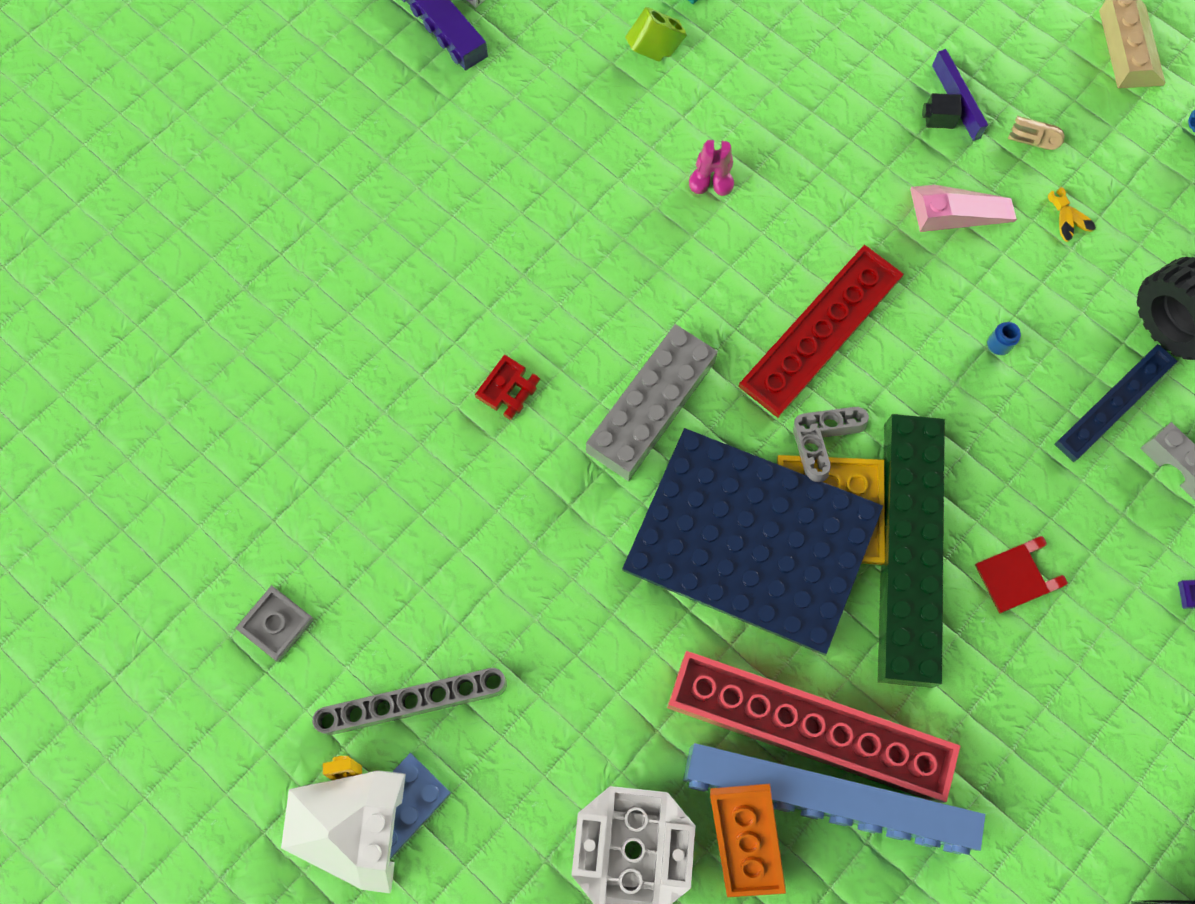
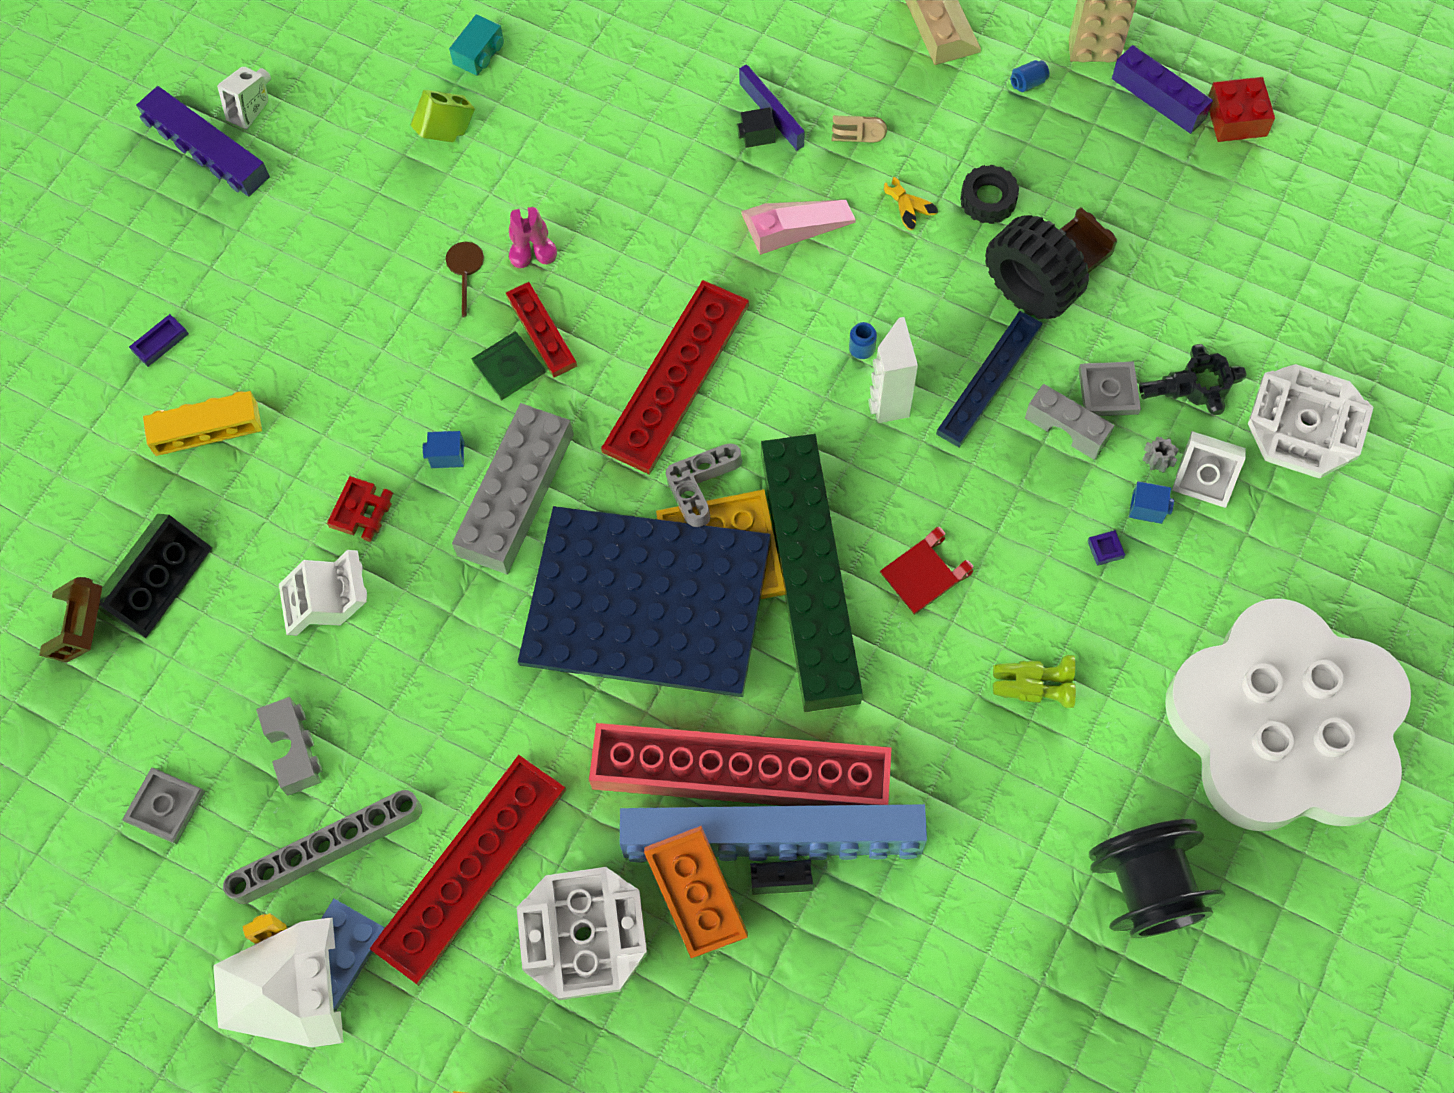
camera: 10 degrees left, 5 degrees down
none -> reddish brown panel [39,577,103,663]
none -> black slope [98,514,212,638]
none -> dark purple tile [129,314,189,367]
none -> yellow brick [143,391,262,456]
none -> light grey arch [256,697,322,796]
none -> white bracket [279,550,367,636]
none -> red plate [369,755,566,986]
none -> blue brick [423,431,464,468]
none -> reddish brown piece [445,241,484,317]
none -> clear green tile [471,331,546,401]
none -> red plate [506,282,577,378]
none -> black hinge [750,859,813,895]
none -> white slope [868,317,918,423]
none -> black tyre [960,165,1019,224]
none -> lime piece [993,655,1076,708]

